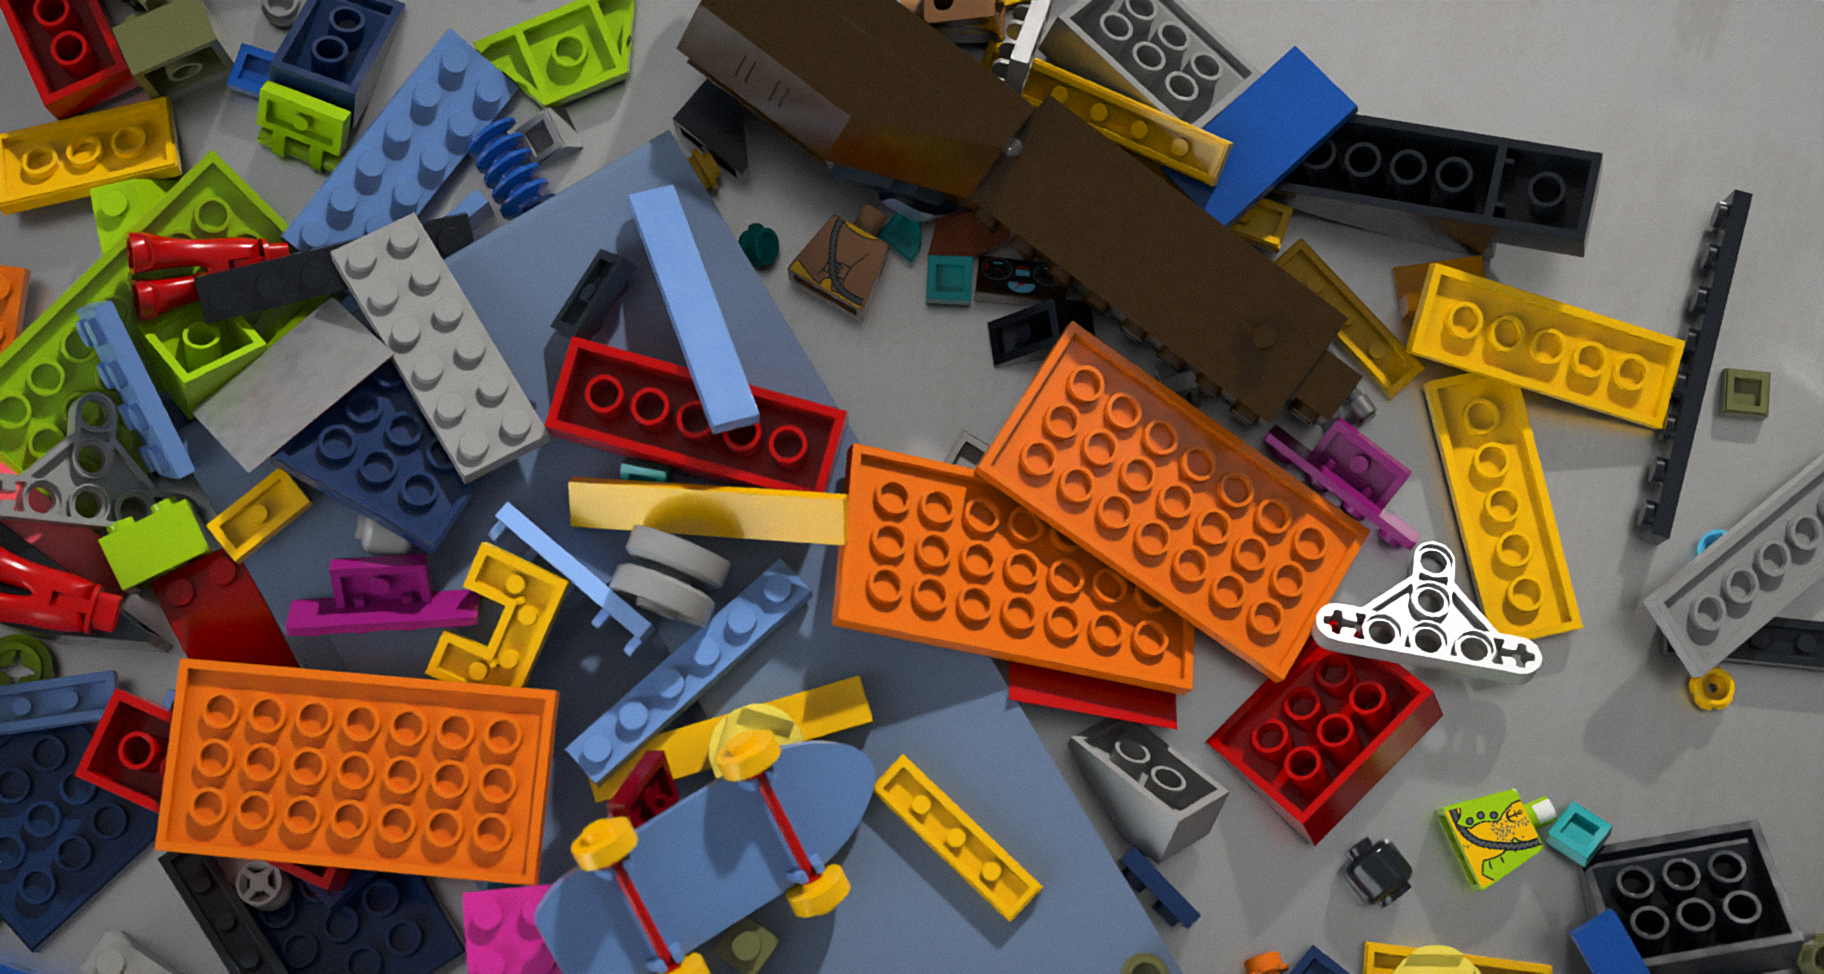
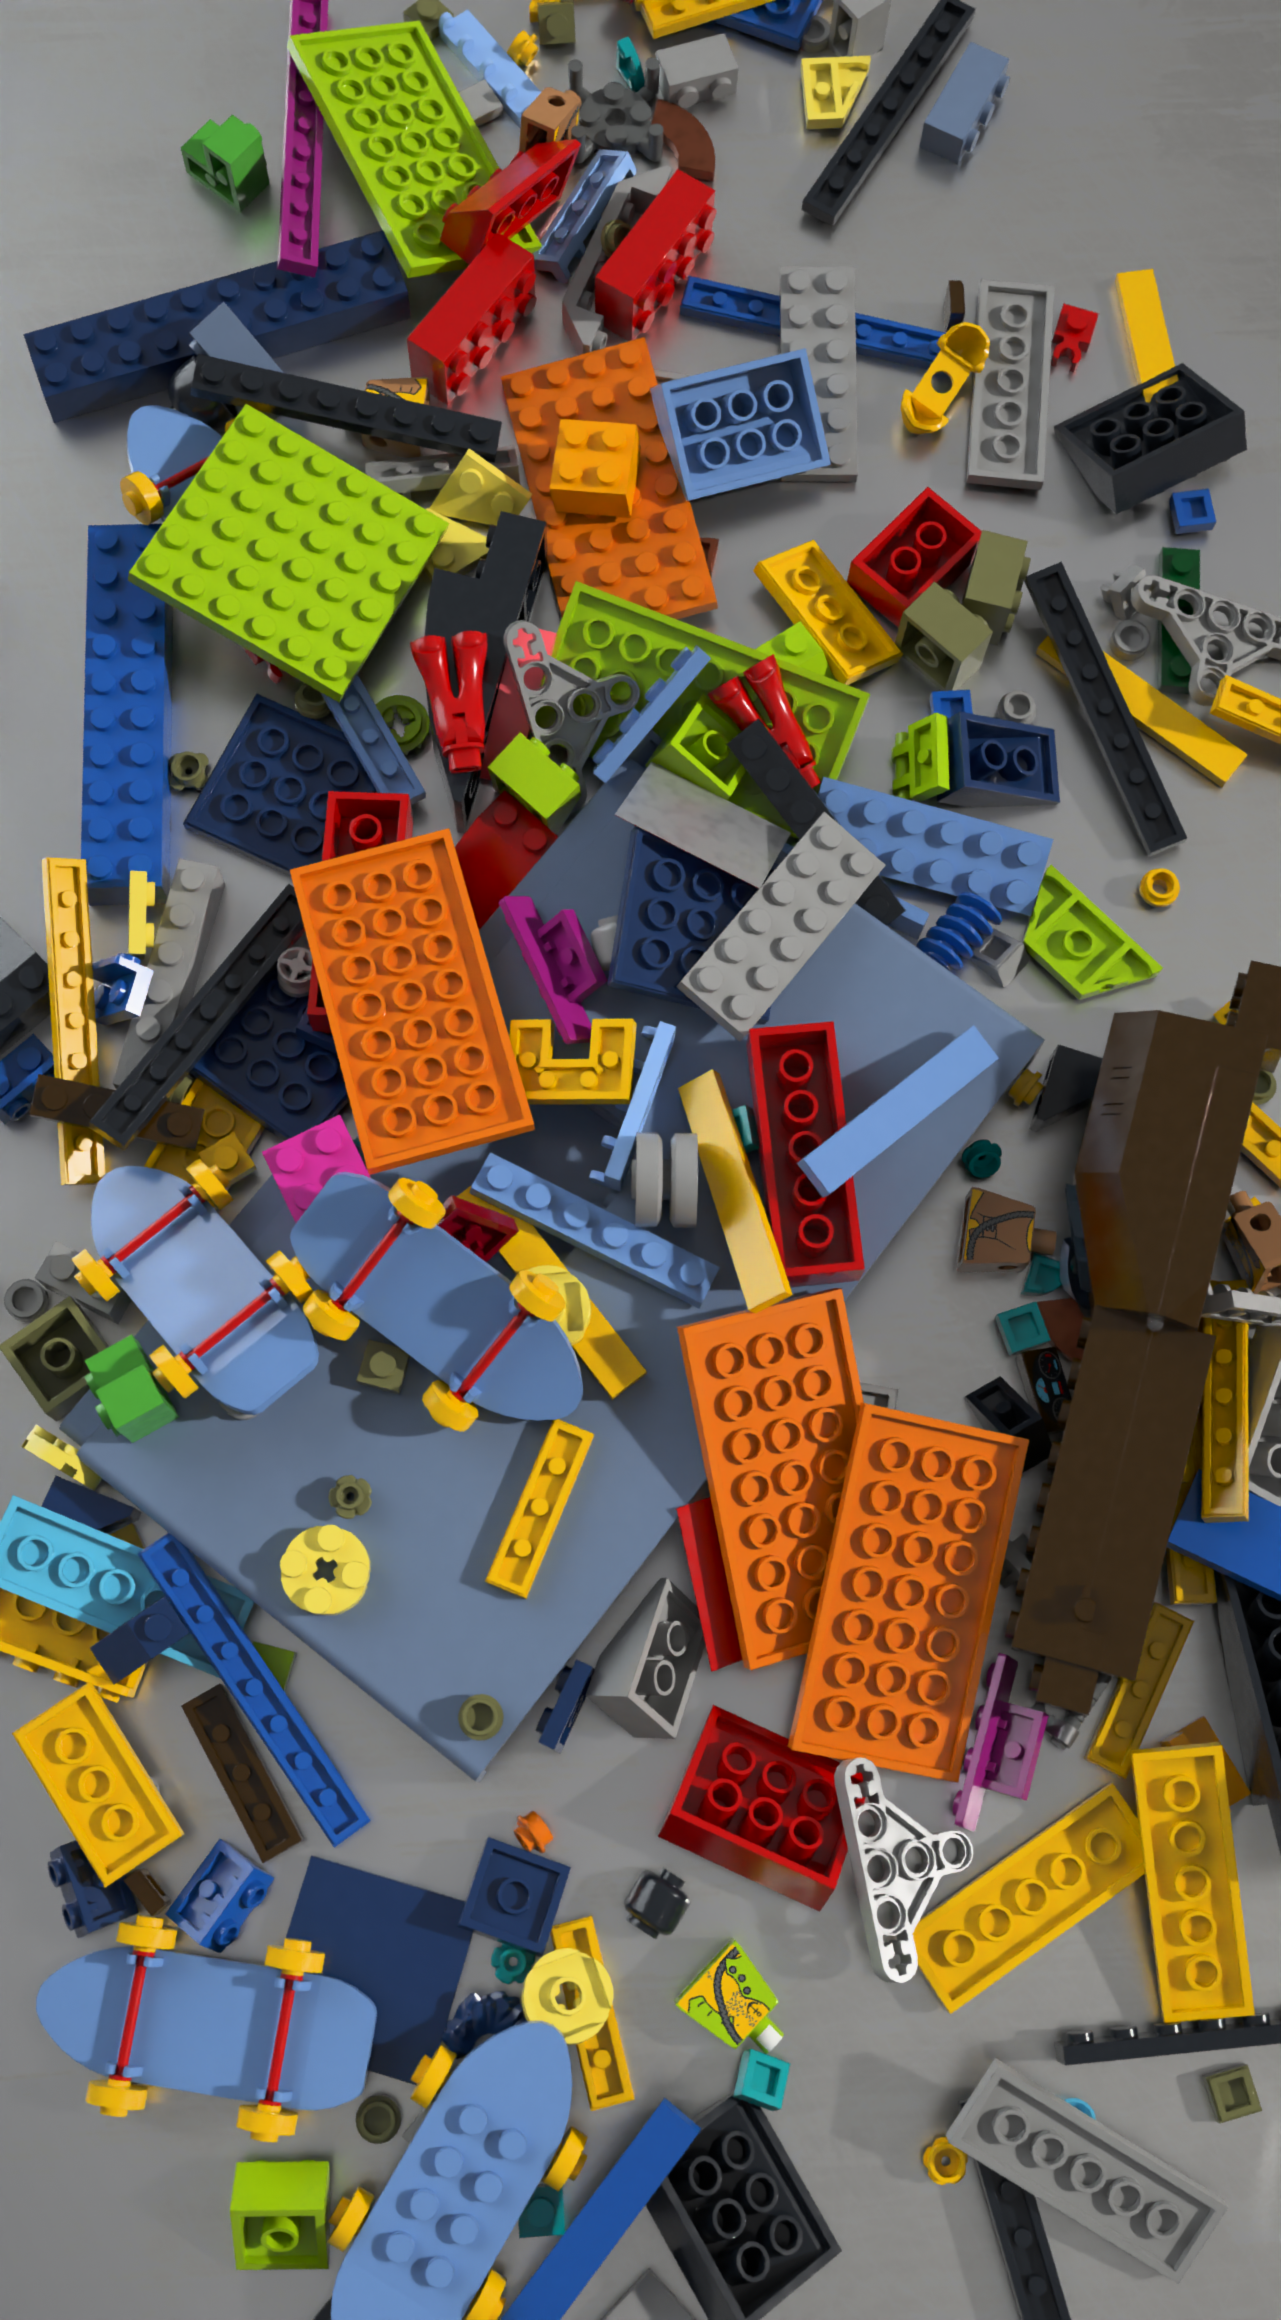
camera: 65 degrees right, 5 degrees down
yellow plate [206,468,314,564] -> none
black plate [550,249,637,341] -> none

